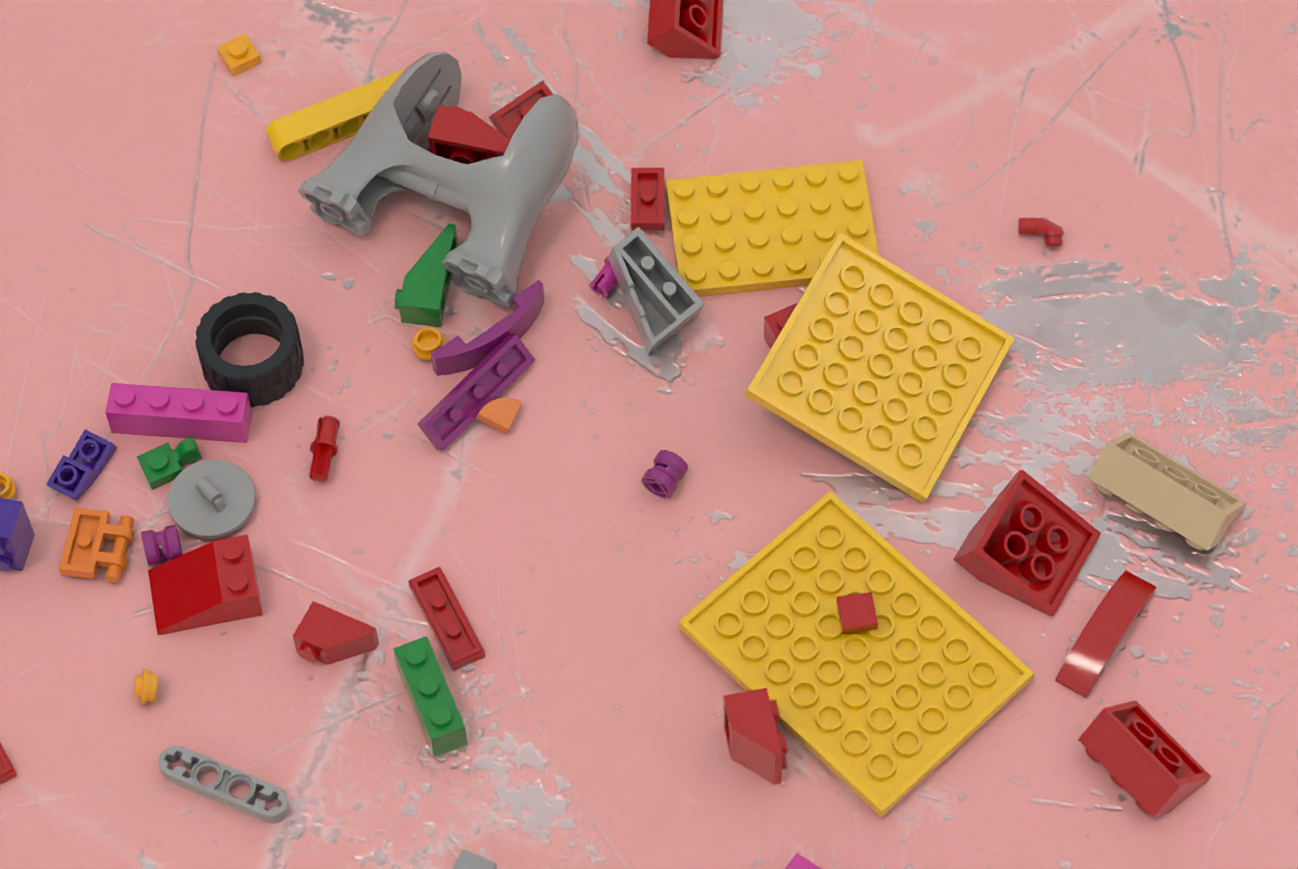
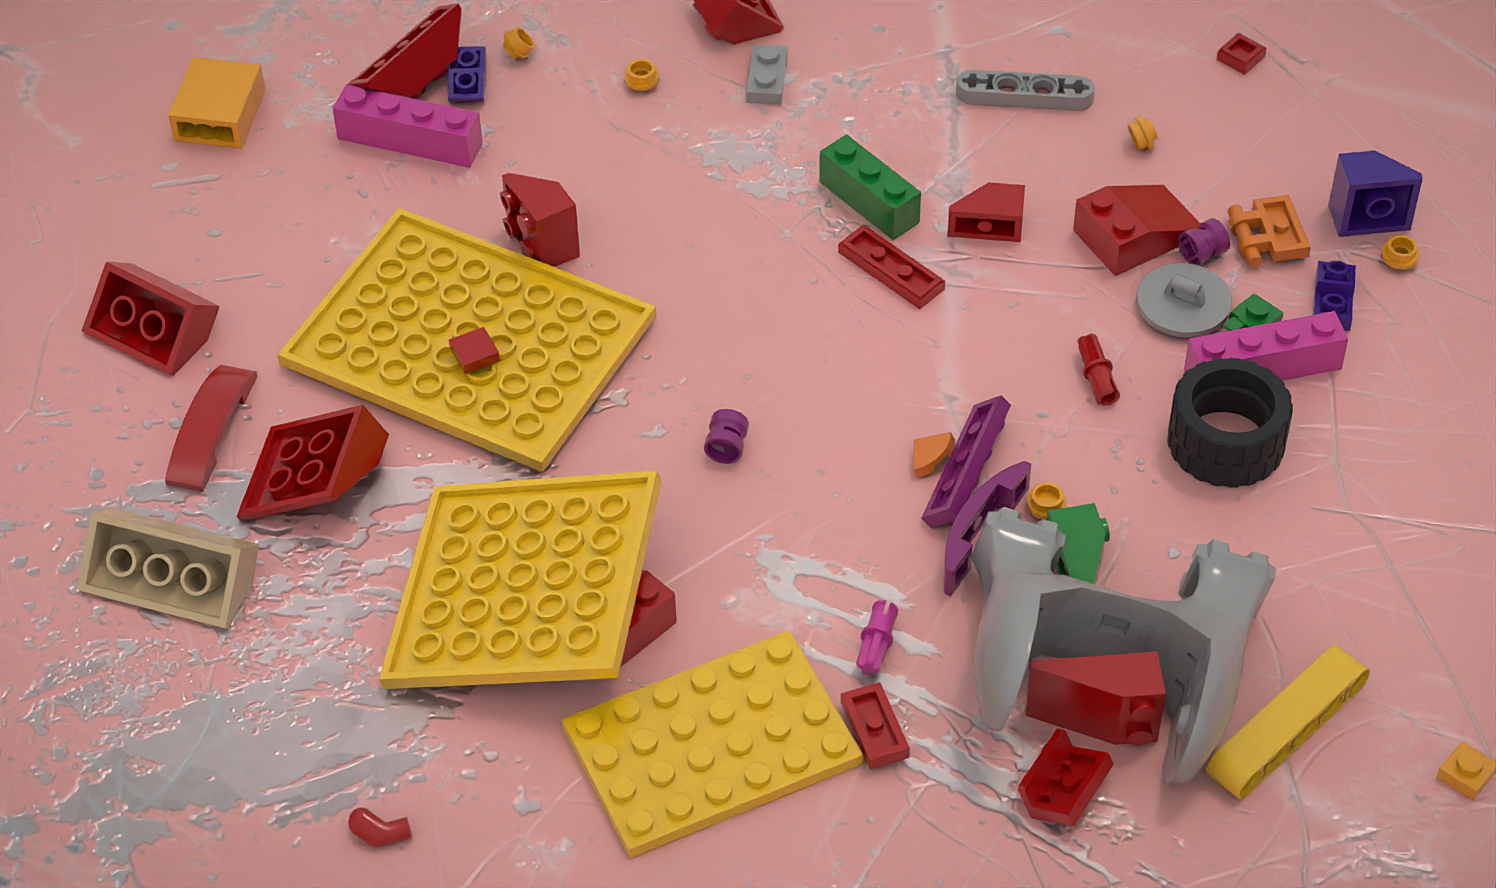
camera: 160 degrees right, 10 degrees down
light grey wedge [608,227,704,355] -> none

